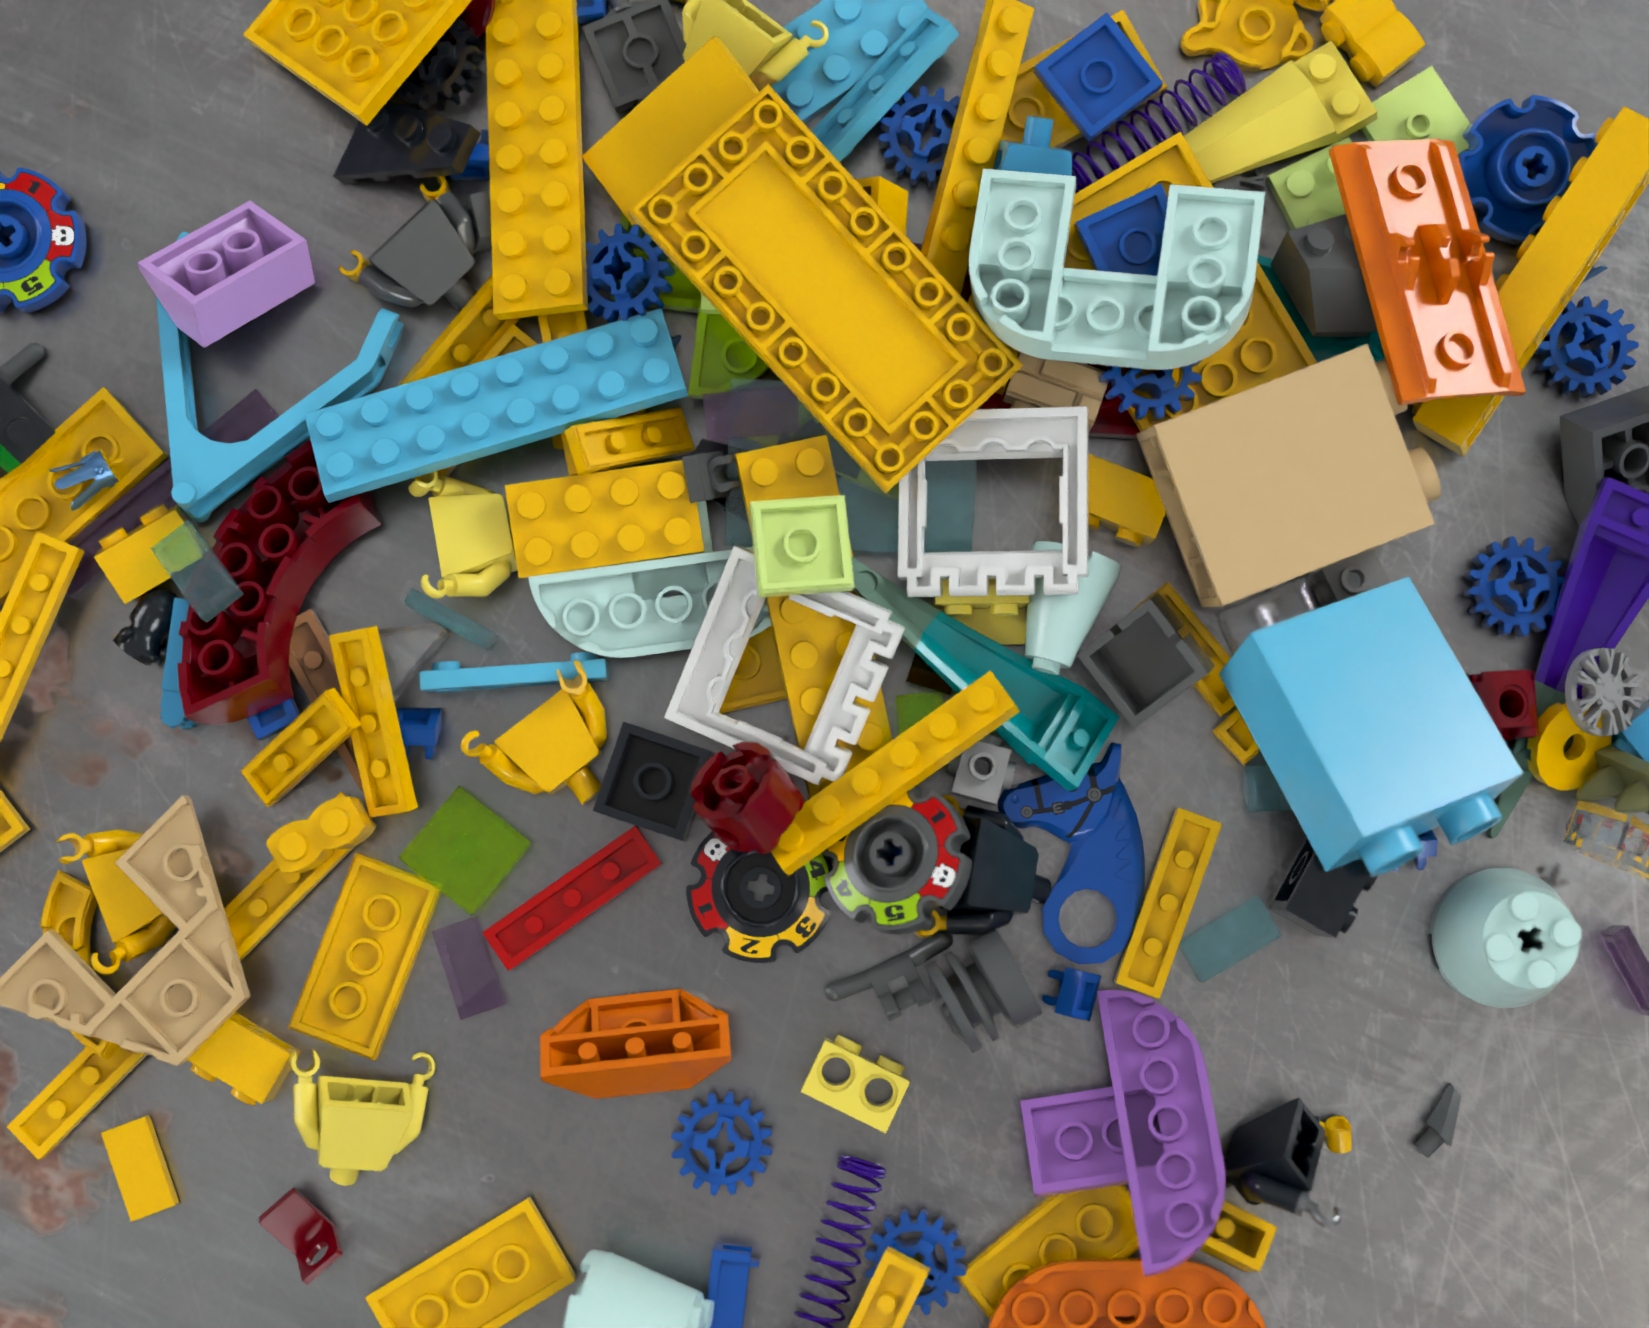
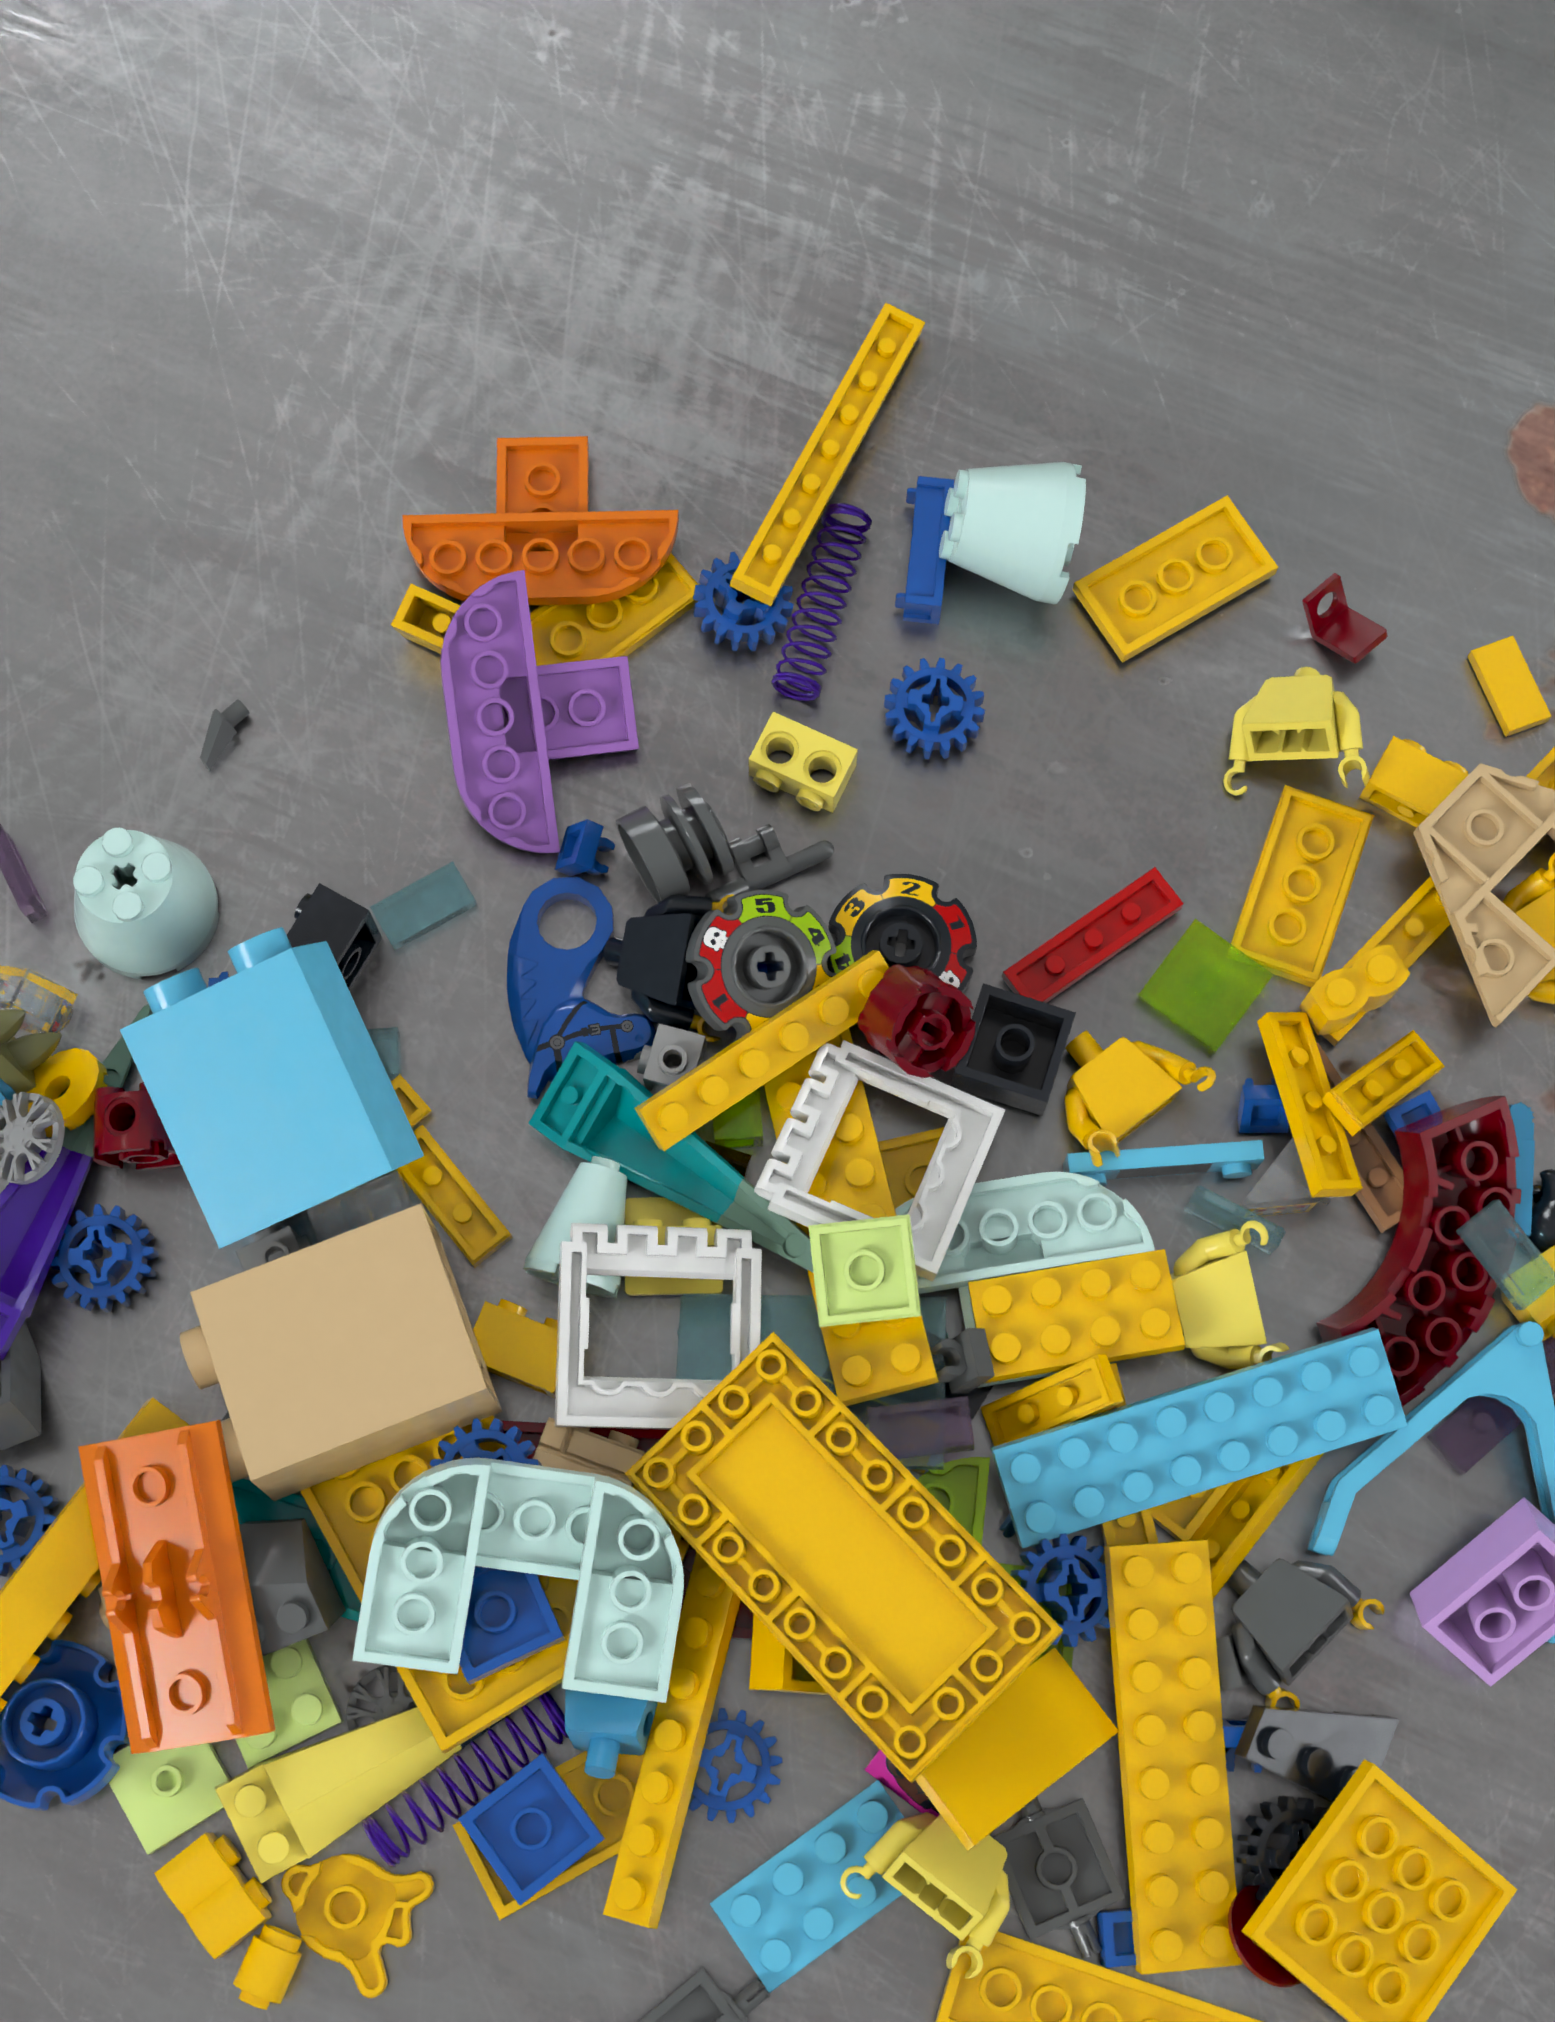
camera: 175 degrees right, 10 degrees down
clear purple tile [432,916,507,1020] -> none
orange wedge [540,989,732,1099] -> none
medium azure plate [811,7,960,162] -> none
dark grey piece [1076,592,1215,729] -> none
yellow plate [1113,807,1222,999] -> none
black torso [1223,1097,1352,1227] -> none

